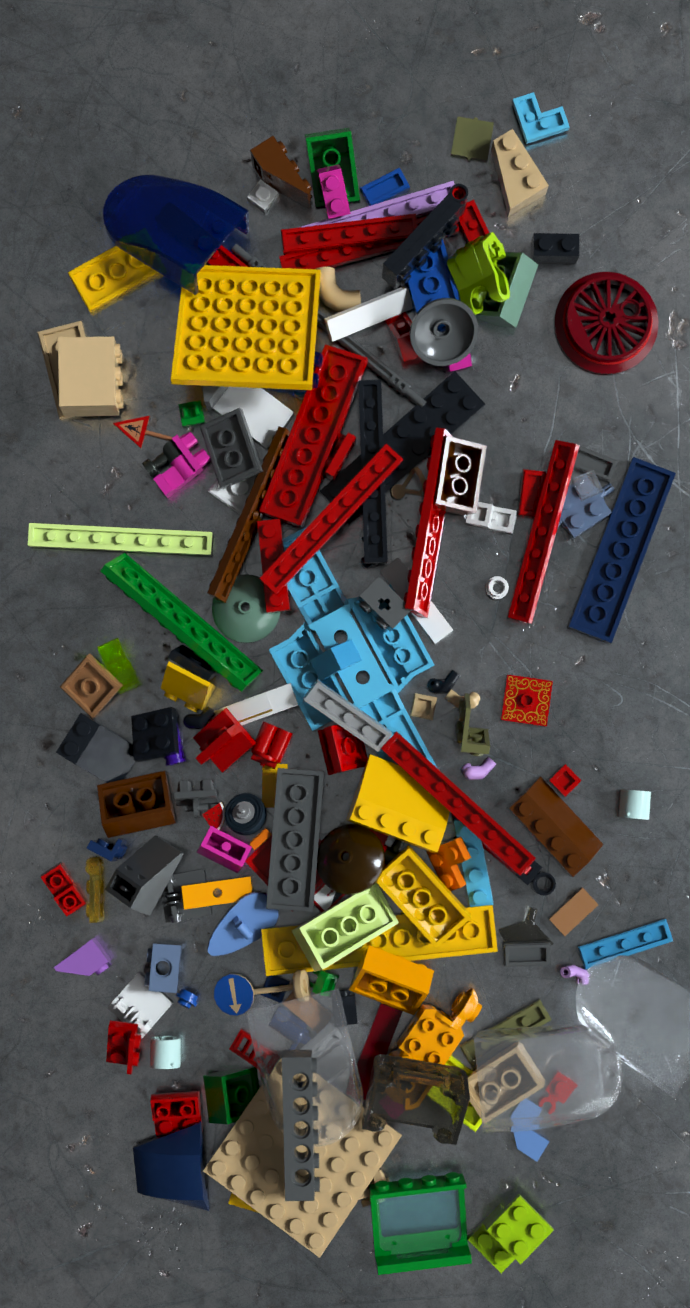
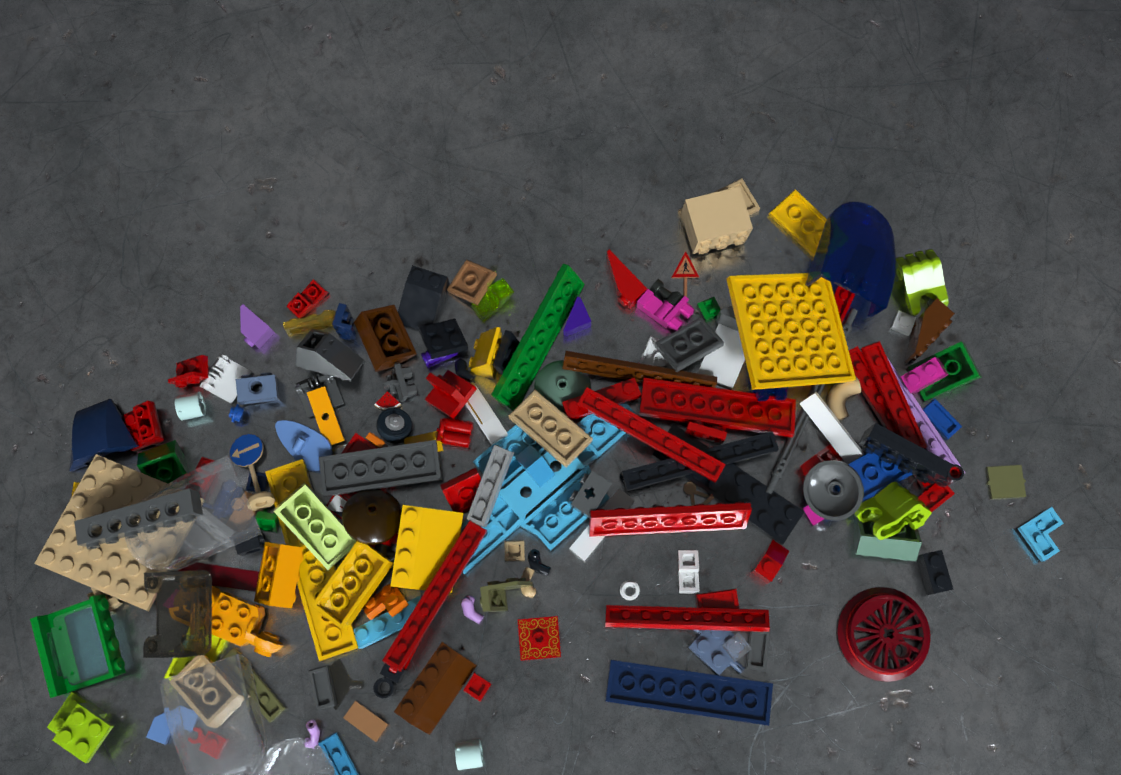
camera: 80 degrees right, 10 degrees down
yellowish green plate [28,523,213,556] -> none
dark pink brick [197,826,252,873] -> none
reddish brown slope [434,435,487,515] -> none
tan wedge [491,129,549,217] -> none
none -> tan tile [508,390,593,468]
none -> dark purple slope [563,297,592,337]
none -> red slope [606,249,648,309]
none -> red slope [751,540,789,584]
none -> lime piece [895,249,949,316]

